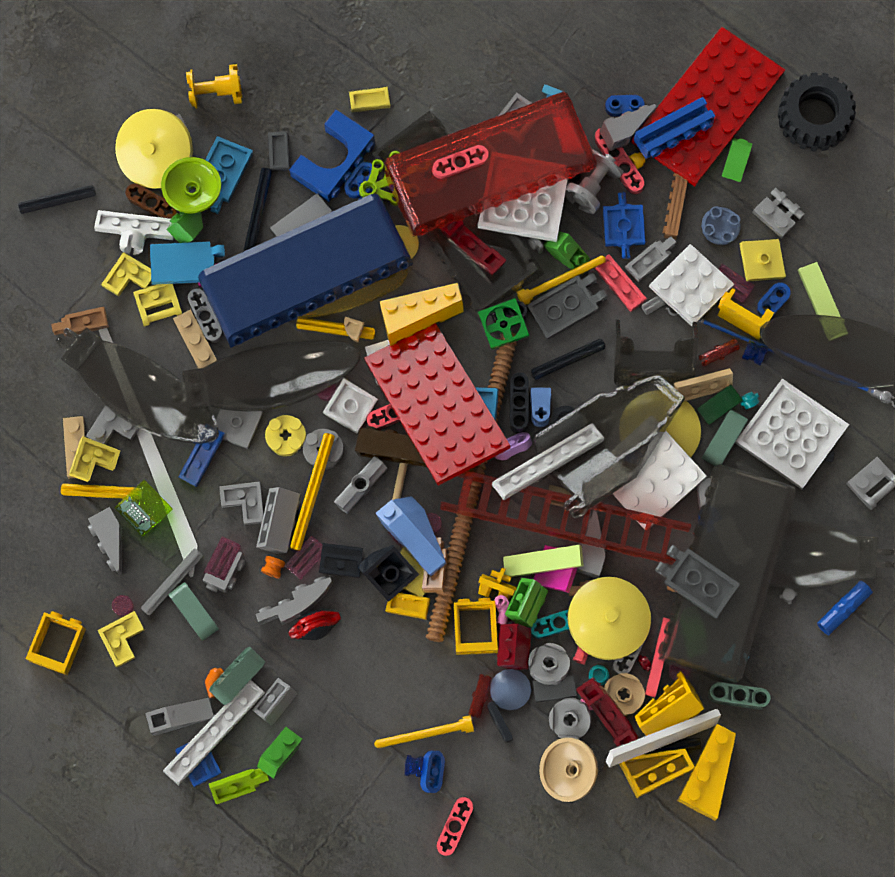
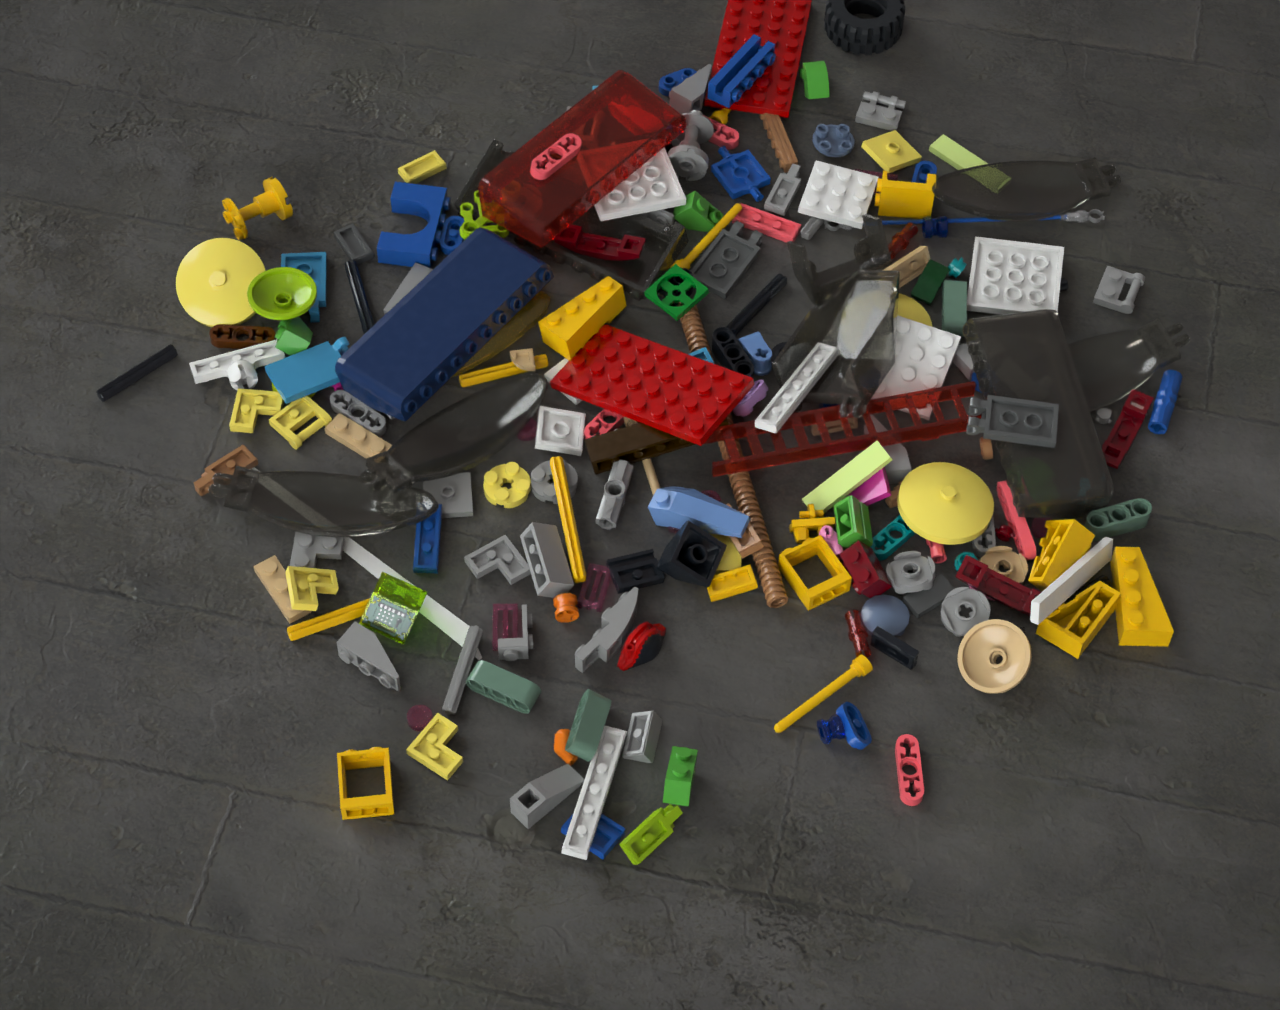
camera: 30 degrees left, 20 degrees down
none -> dark red slope [1096,389,1154,469]

